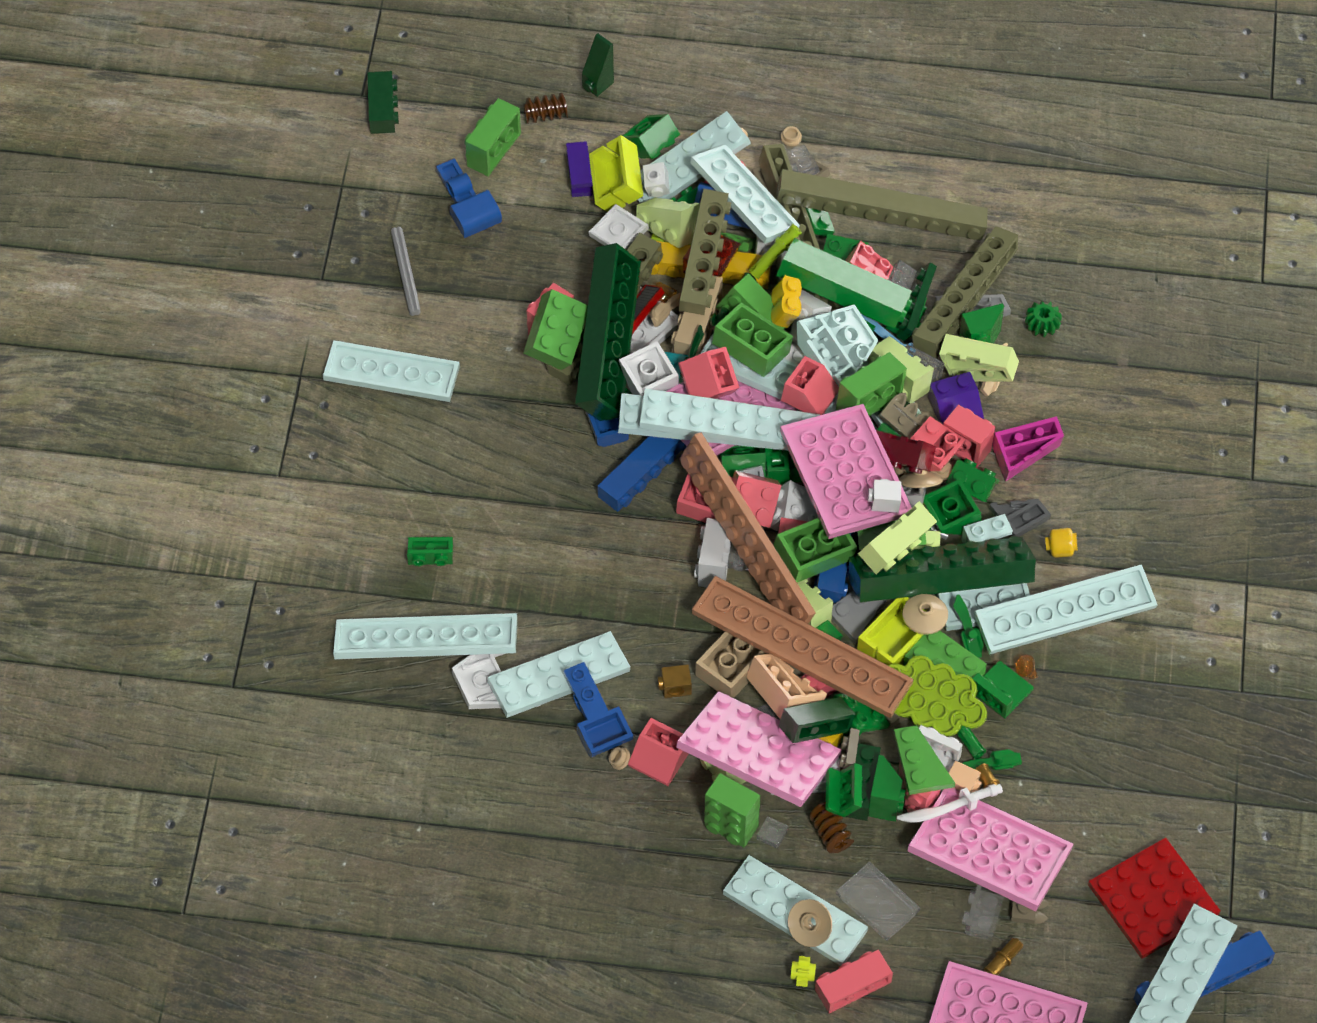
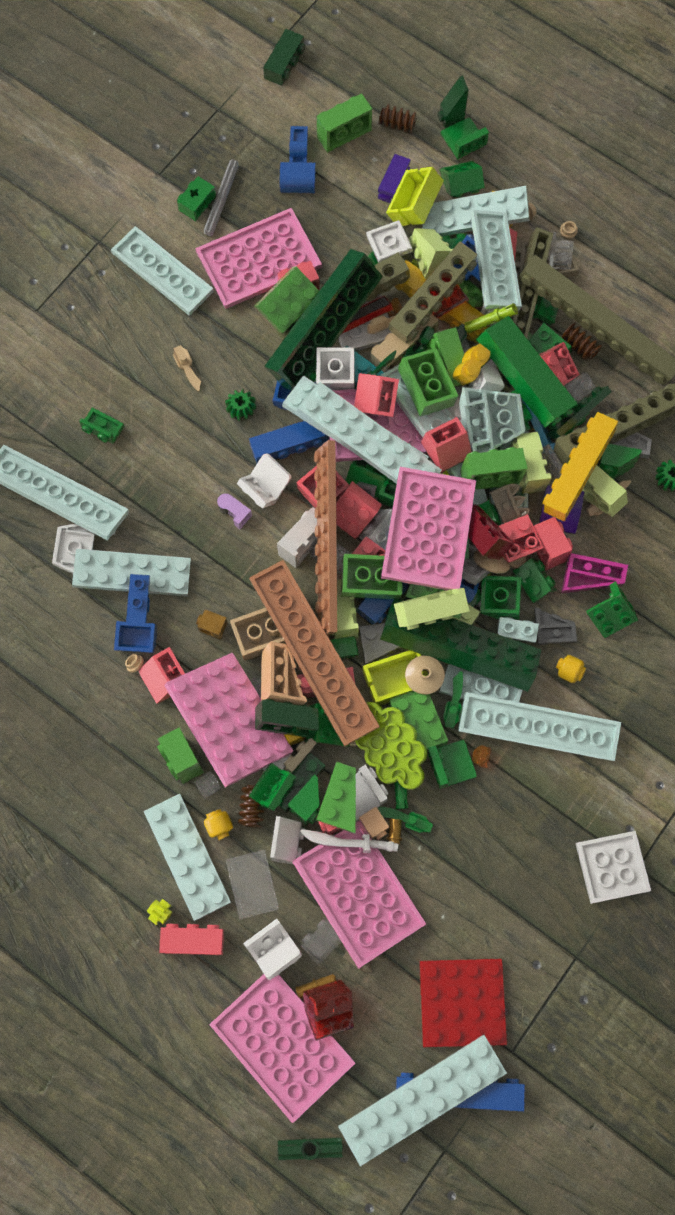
camera: 30 degrees right, 15 degrees up
white brick [643,162,670,198] -> none
tan dish [788,899,832,947] -> none
white brick [868,479,901,513] -> none
none -> tan piece [173,345,201,392]
none -> green brick [177,176,216,222]
none -> bright pink plate [195,208,322,309]
none -> yellow head [204,809,233,840]
none -> lavender leg [217,494,252,529]
none -> green gear [225,388,256,421]
none -> white bracket [237,453,292,509]
none -> white bracket [244,919,302,980]
none -> white slope [270,816,305,864]
none -> clear red slope [303,980,354,1040]
none -> dark green tile [418,326,434,345]
none -> green bracket [441,117,489,160]
none -> yellow brick [542,412,618,522]
none -> reddish brown piece [562,322,602,361]
none -> white plate [576,831,651,904]
none -> green bracket [586,581,638,638]

